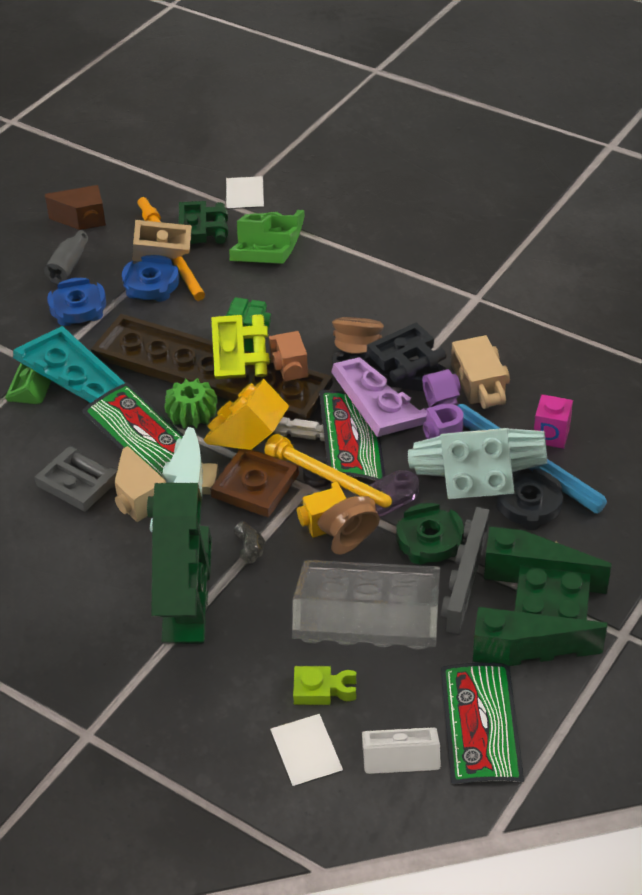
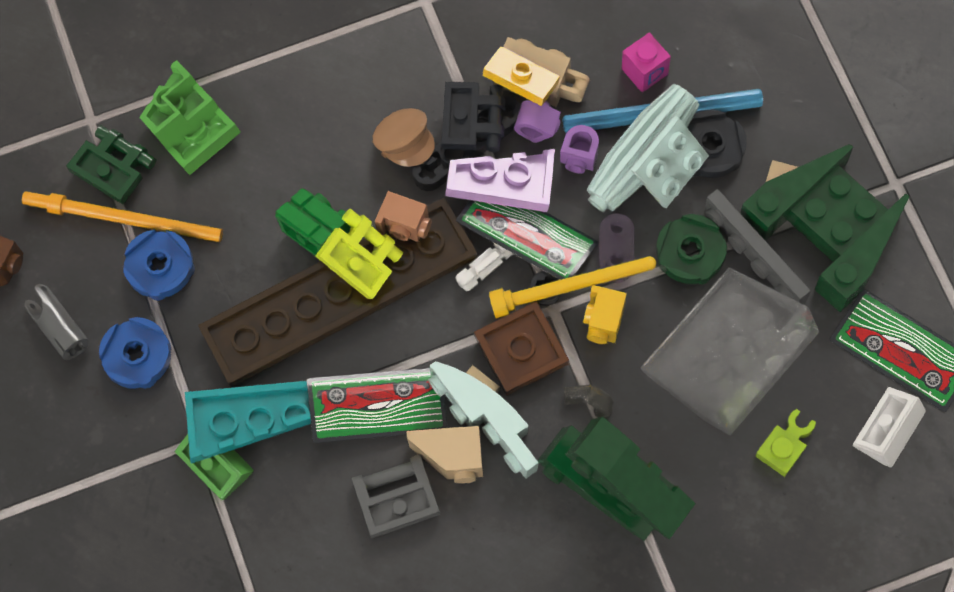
camera: 50 degrees left, 25 degrees up
tan slope [132,220,192,262] -> none
bright green gear [164,378,217,429] -> none
yellow slope [203,379,289,450] -> none
white sticker [226,176,264,208] -> none
white sticker [270,714,343,786] -> none
medium nougat piece [318,496,380,555] -> none
none -> plate [483,46,560,106]

